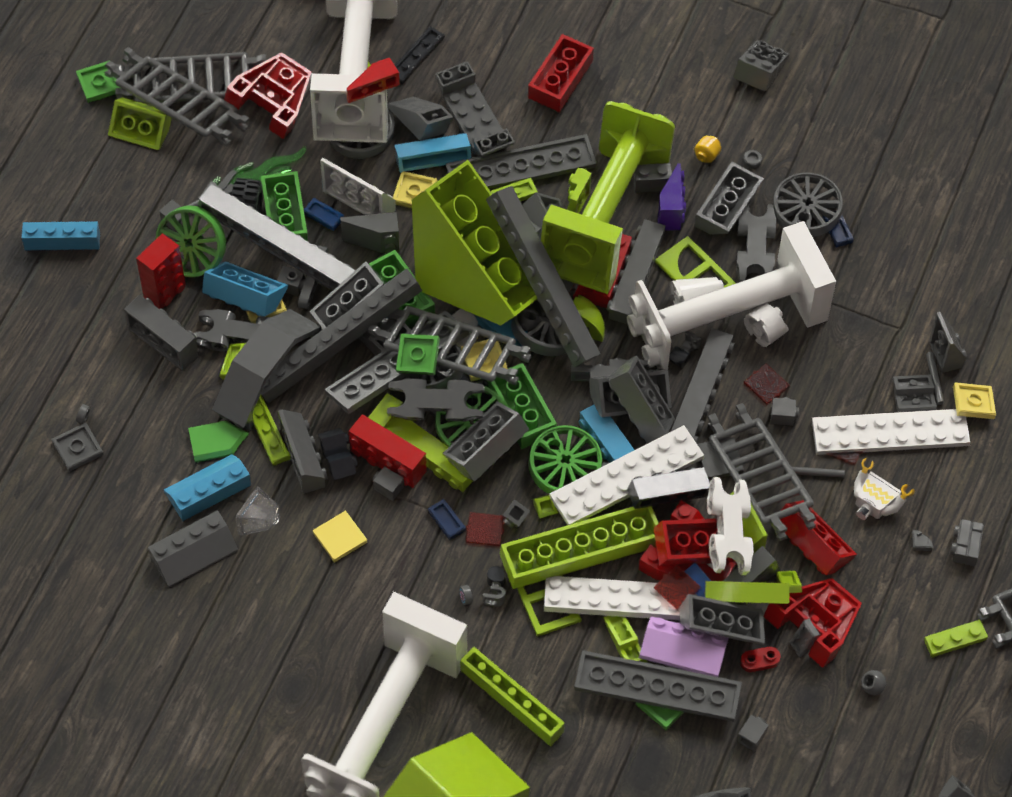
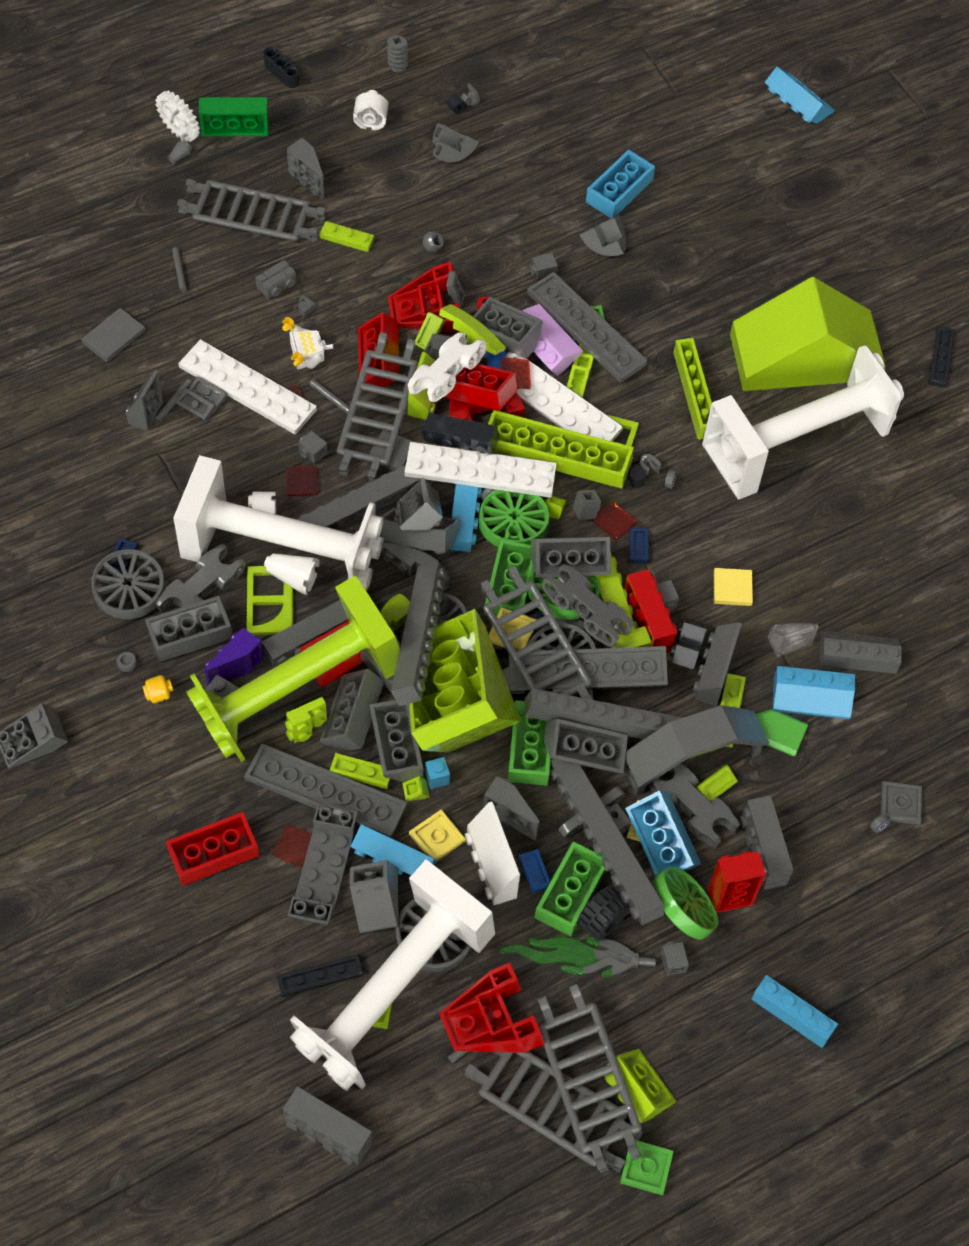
camera: 145 degrees left, 0 degrees up
red slope [346,57,400,103] -> none
bright green plate [396,334,440,375] -> none
light yellow tile [953,383,996,419] -> none
none -> clear red piece [271,824,312,868]

